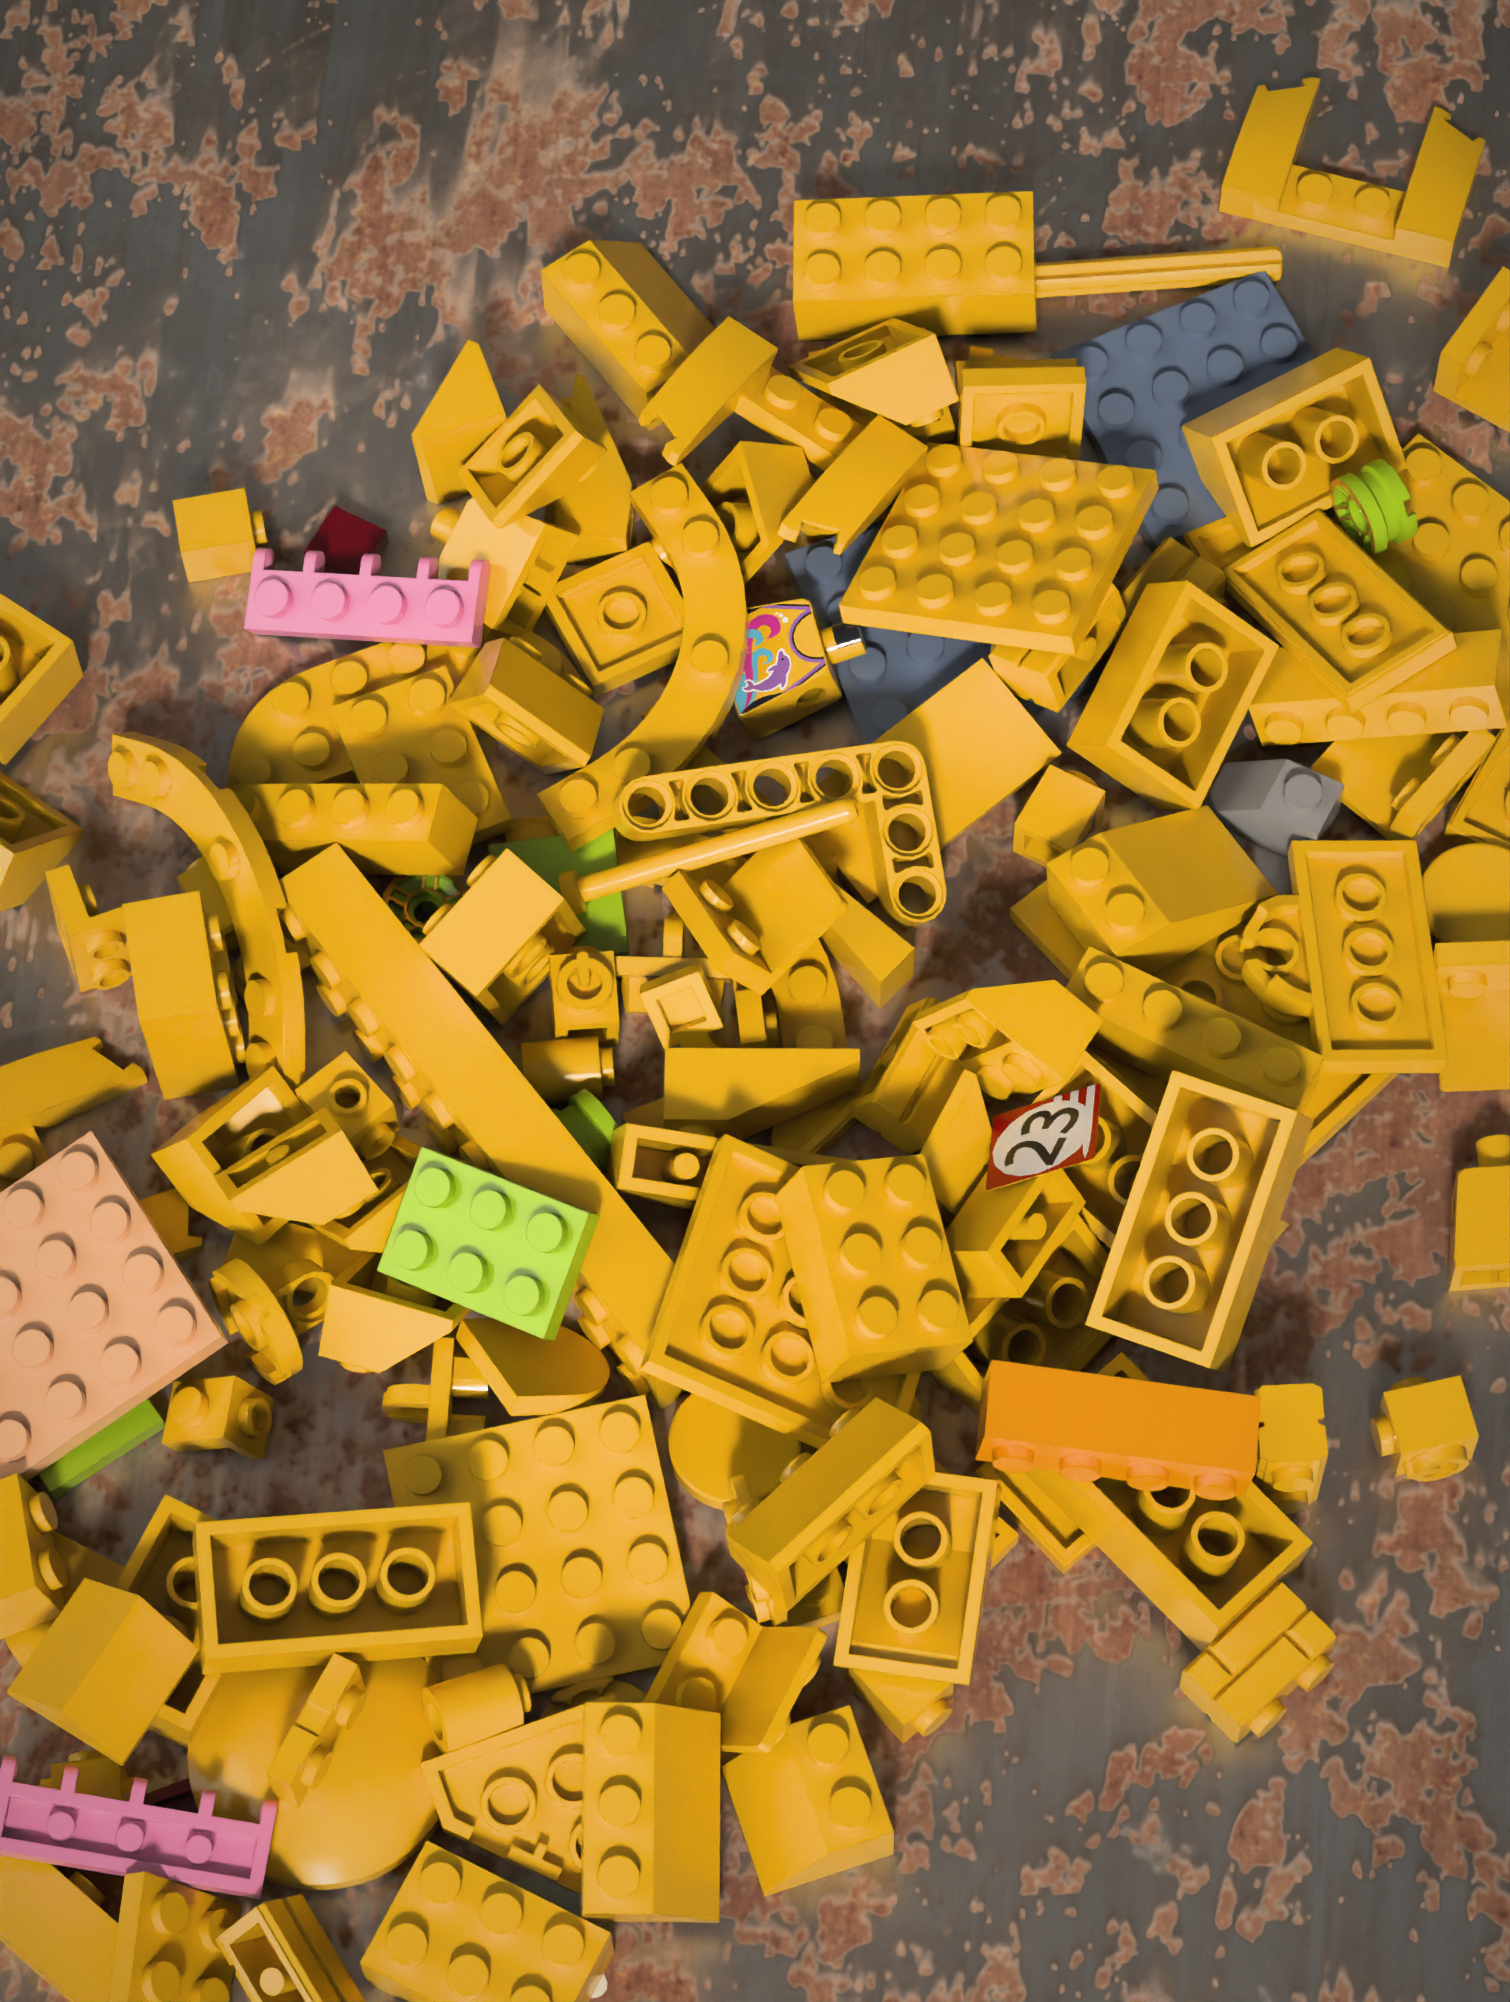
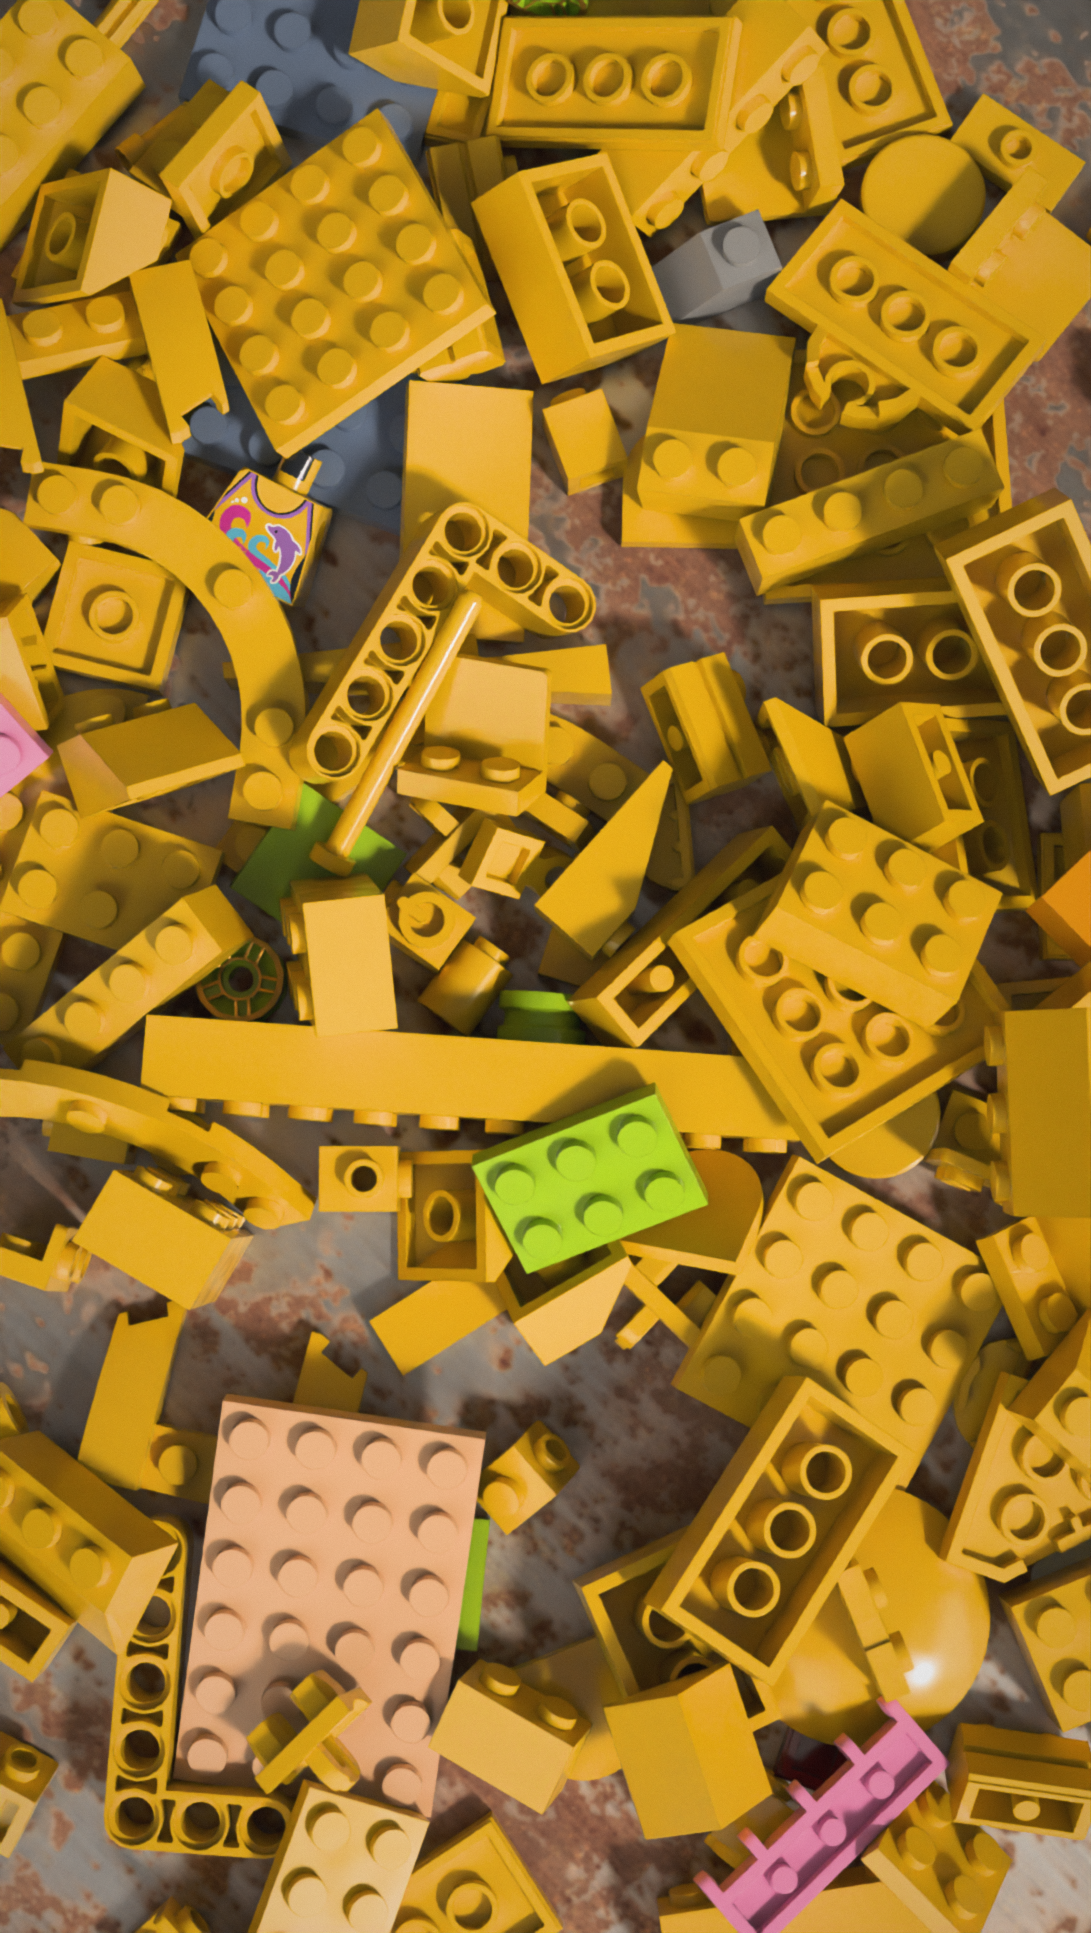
camera: 50 degrees left, 20 degrees up
yellow slope [151,1065,311,1246] -> none
yellow tile [209,1258,335,1385] -> none
yellow slope [214,1107,379,1226] -> none
yellow brick [422,1663,531,1754] -> none
yellow slope [911,980,1104,1103] -> none
sticker [986,1084,1102,1191] -> none

